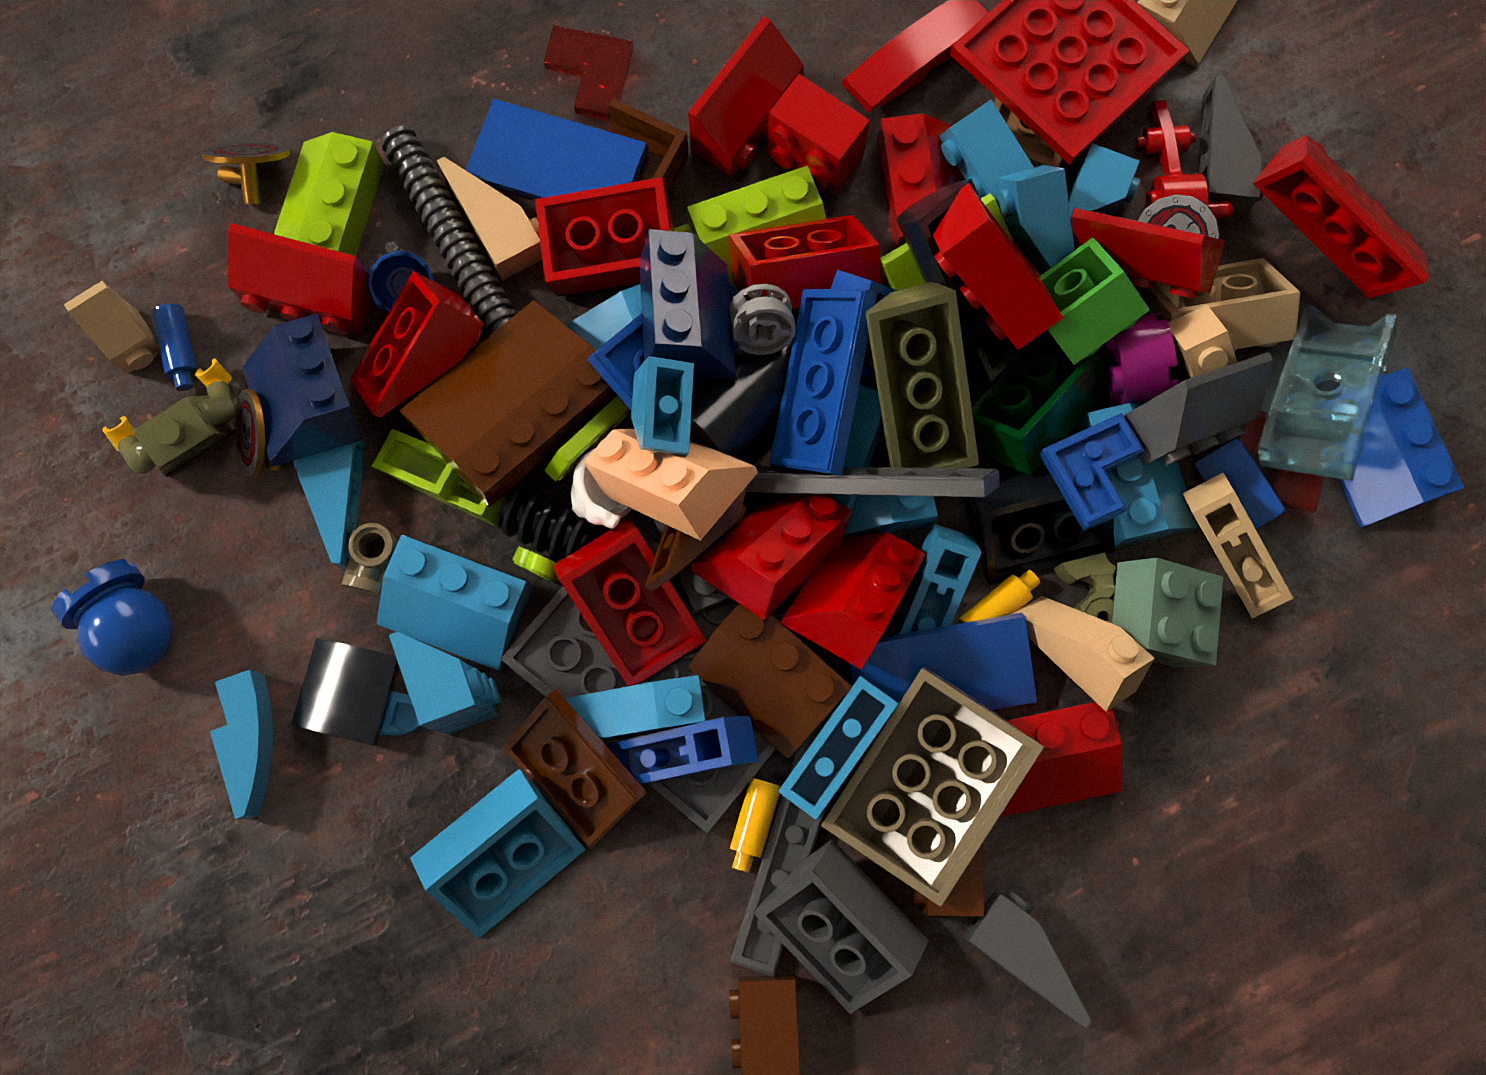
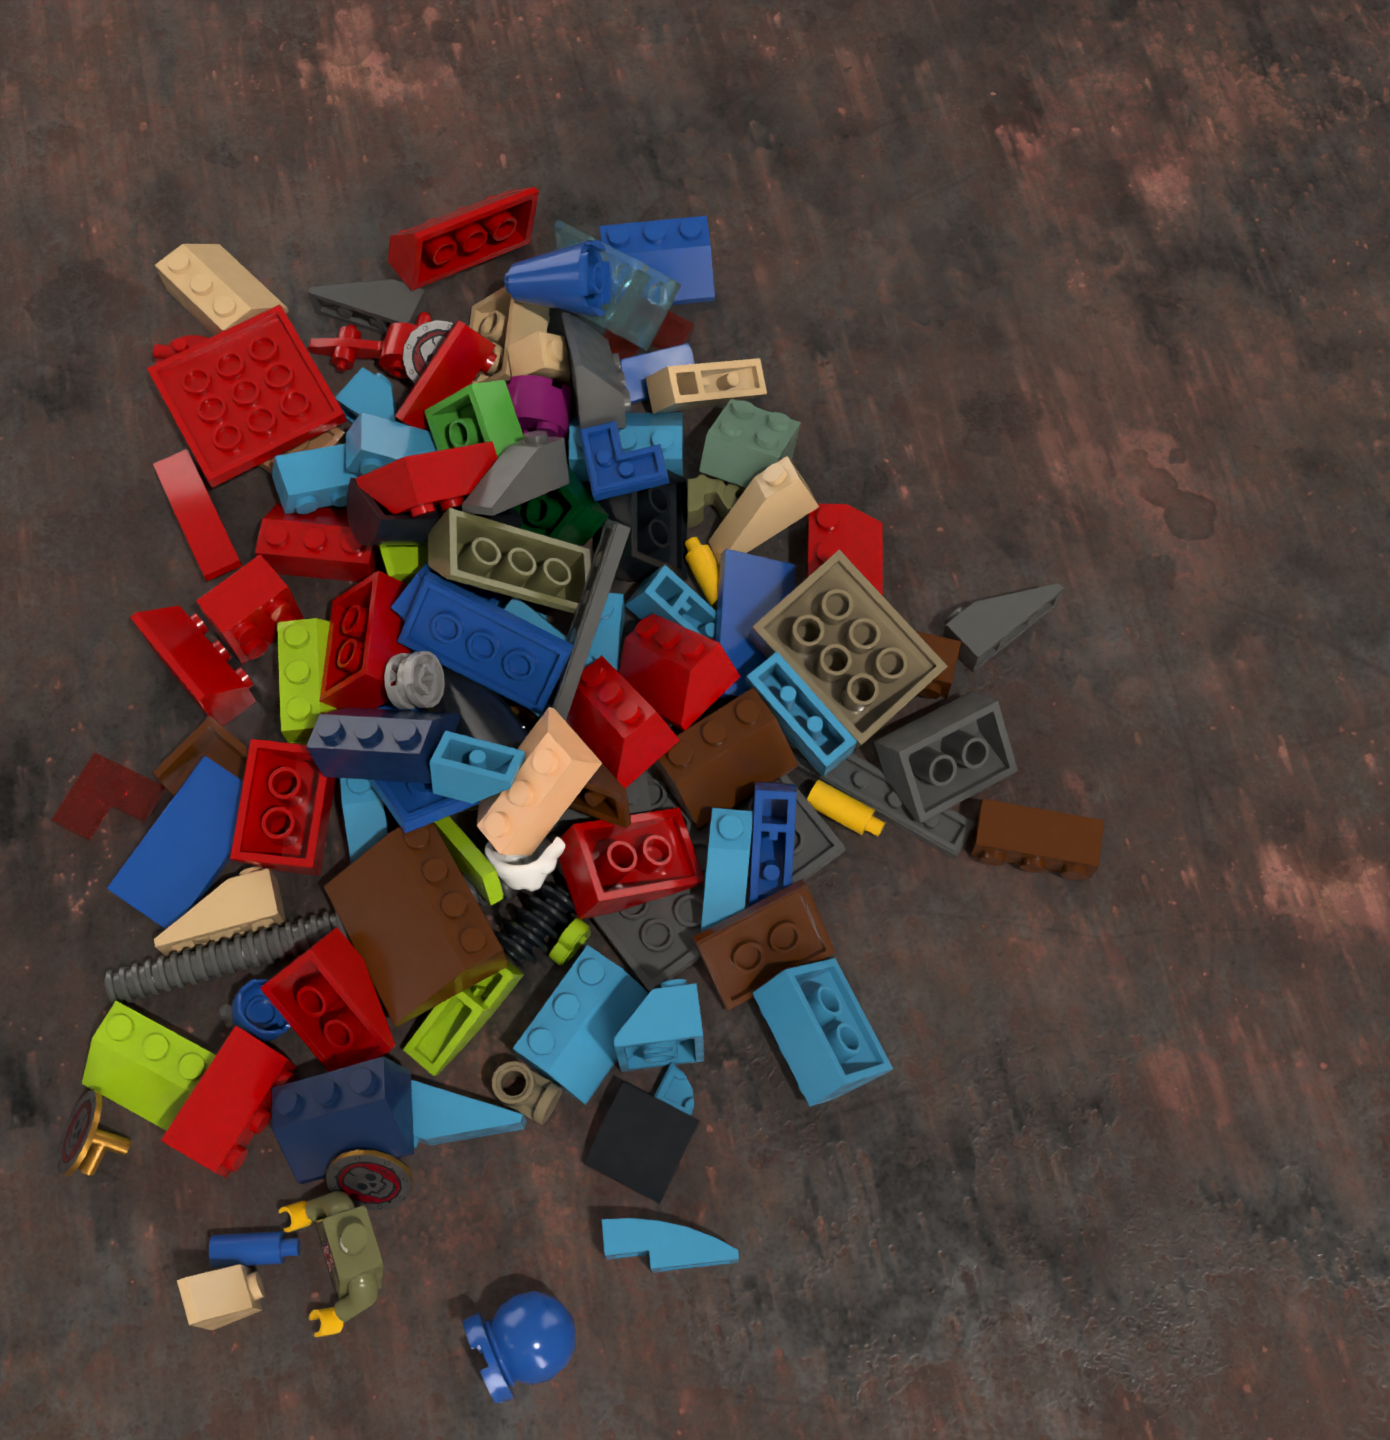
camera: 75 degrees left, 10 degrees down
none -> dark grey slope [462,431,569,516]
none -> blue cone [504,240,612,317]

